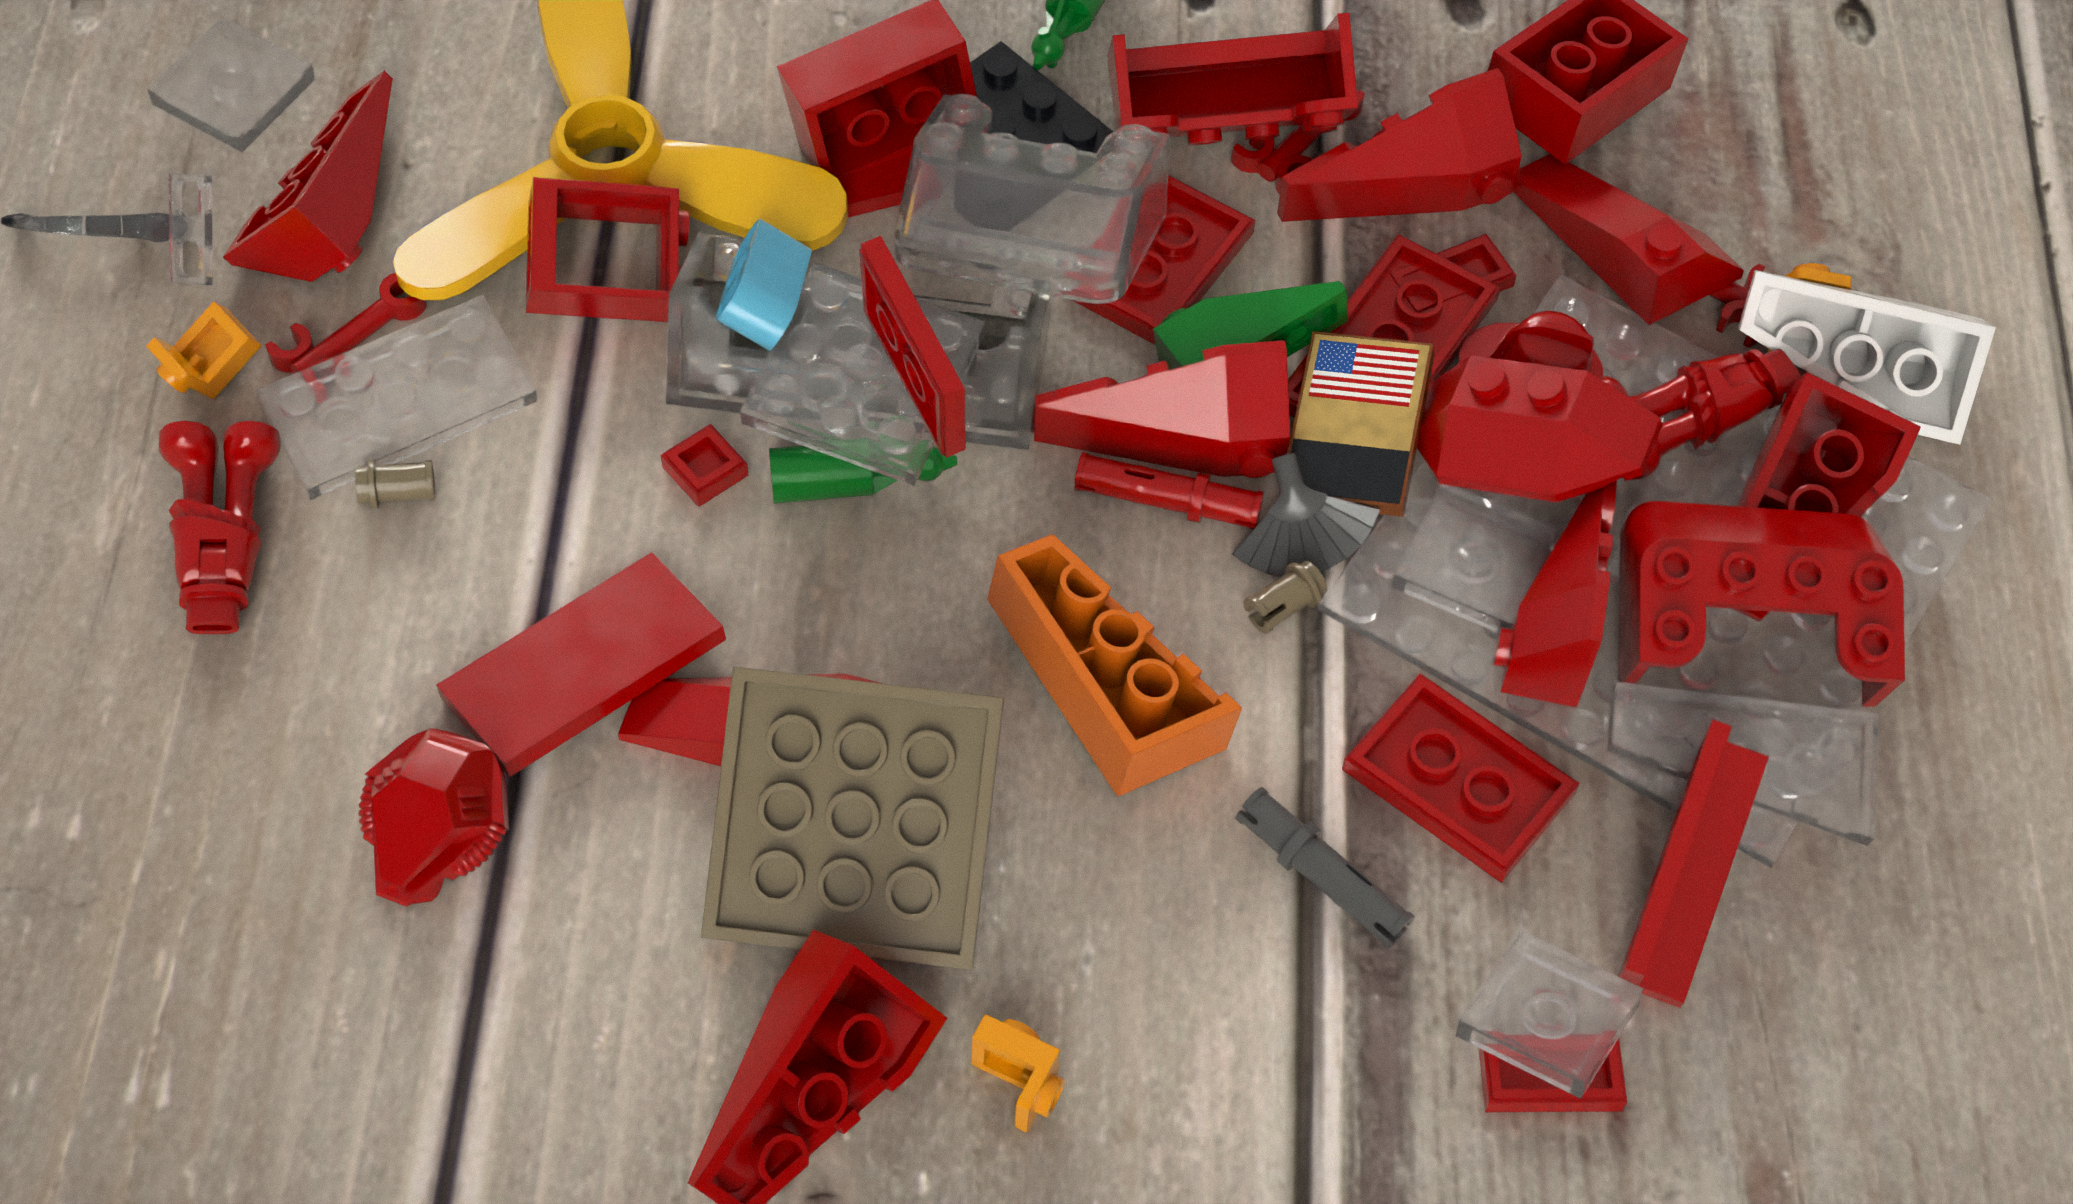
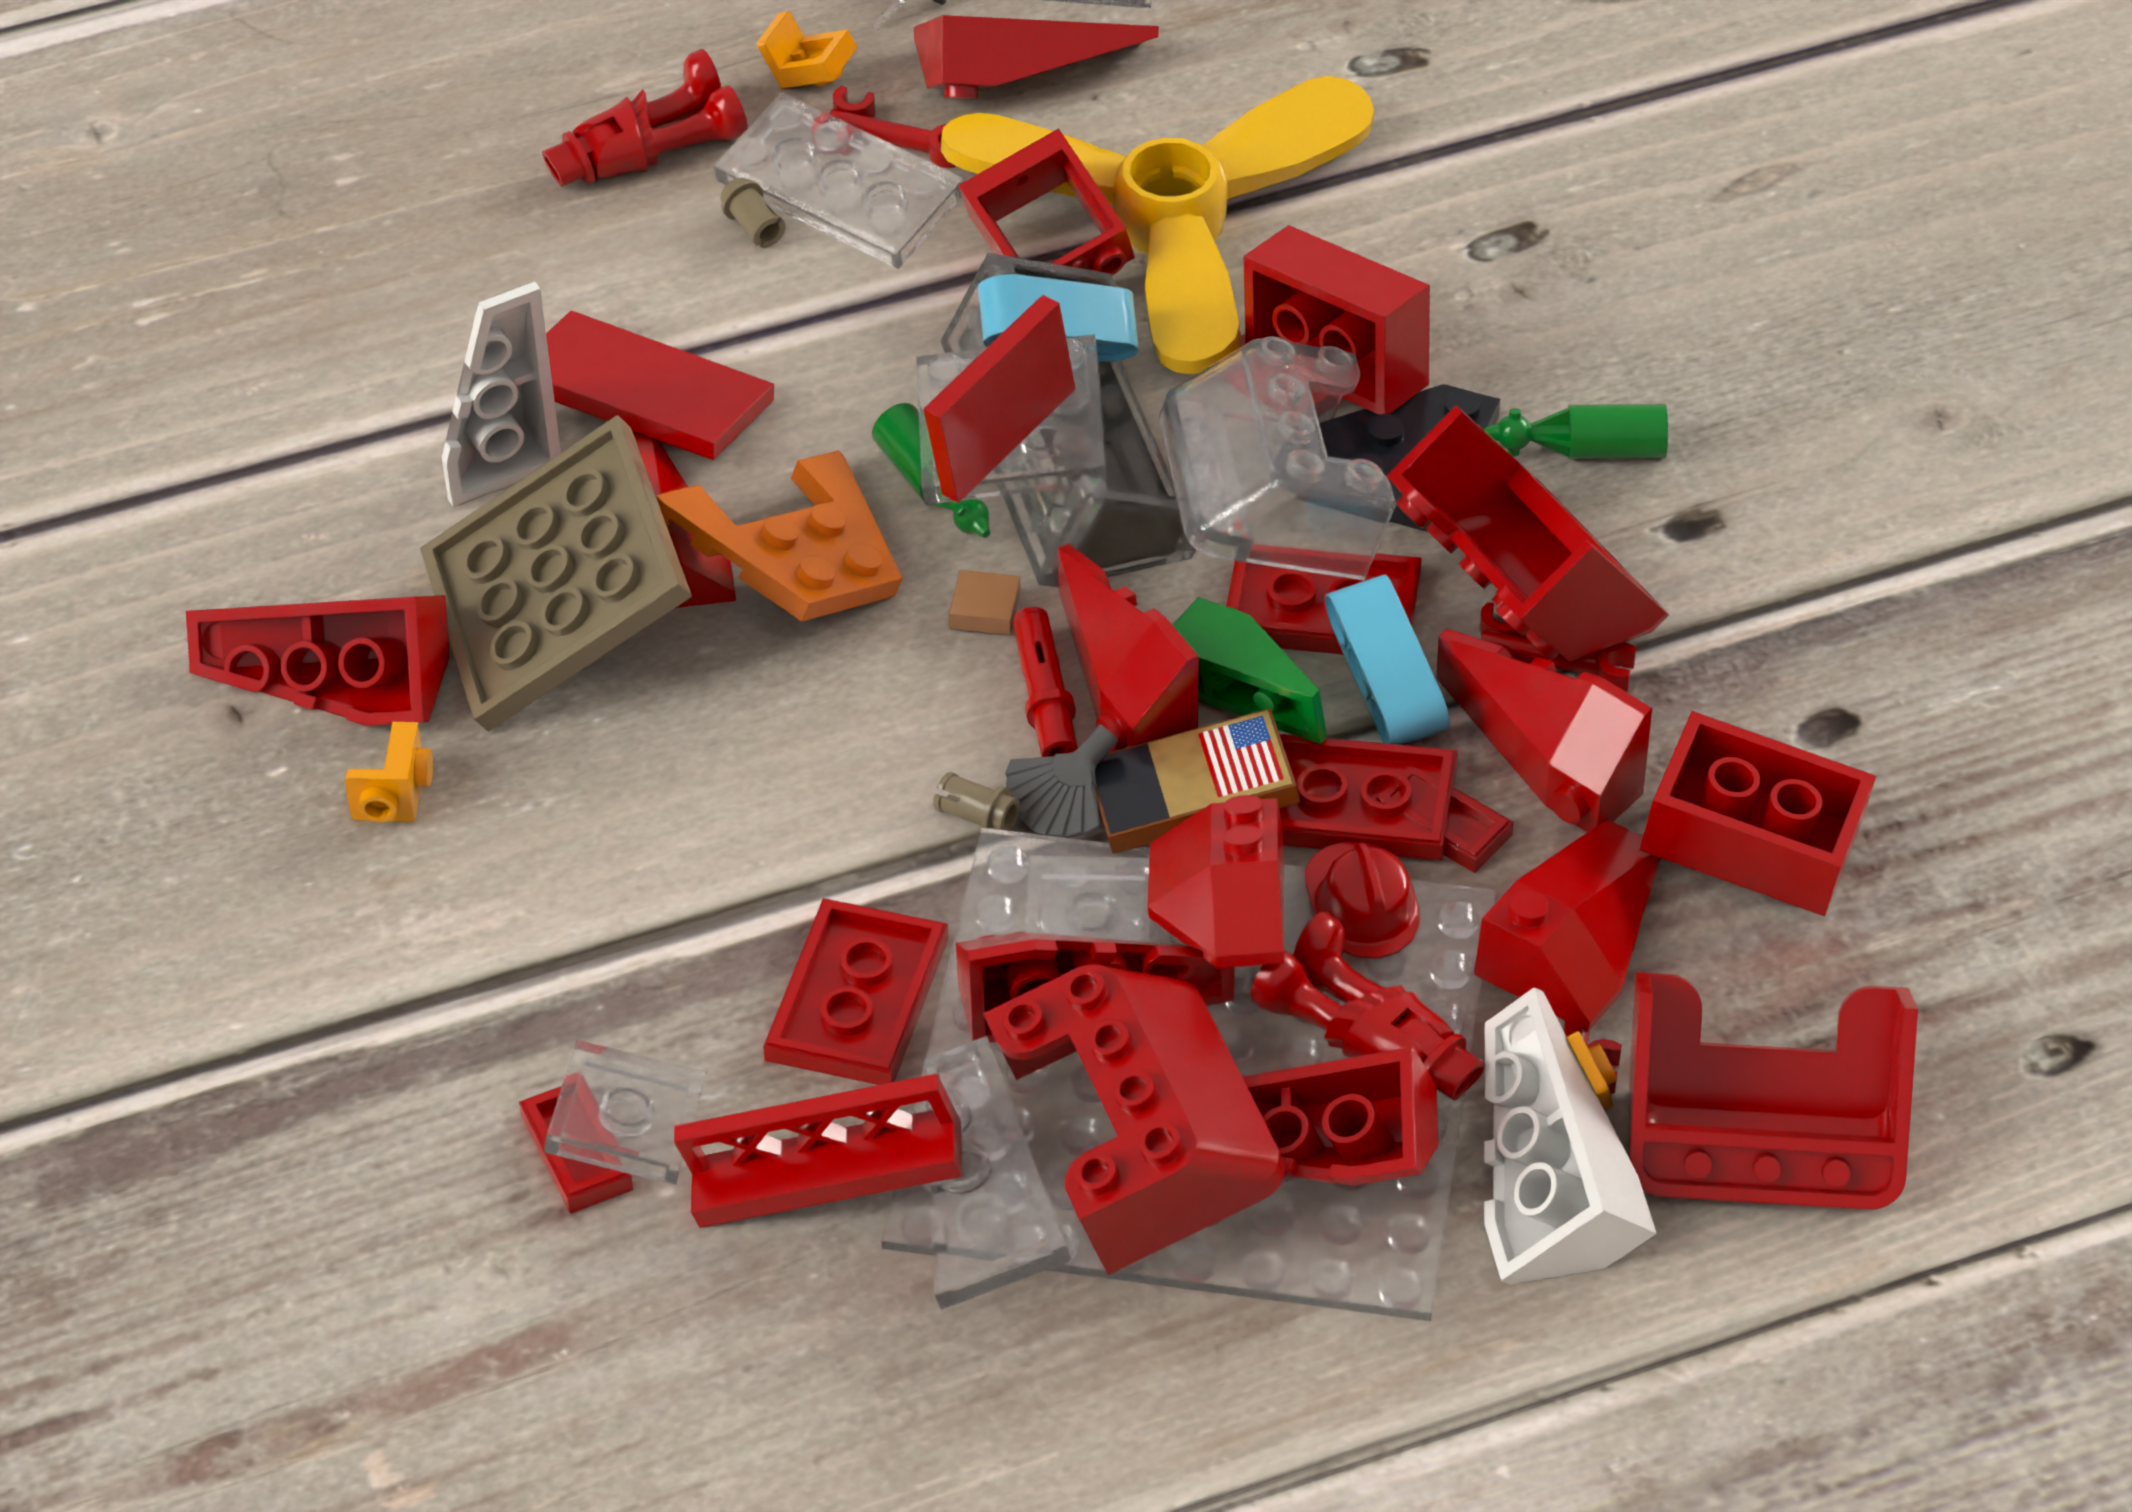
camera: 70 degrees right, 10 degrees down
red helmet [358,728,509,907] -> none
red tile [661,424,749,507] -> none
orange wedge [987,534,1243,797] -> none
dark grey pin [1235,787,1415,949] -> none
none -> white wedge [442,282,561,507]
none -> orange wing [656,450,902,622]
none -> medium nougat tile [949,570,1021,635]
none -> medium azure beam [1325,575,1450,745]
none -> red windscreen [1628,972,1918,1209]

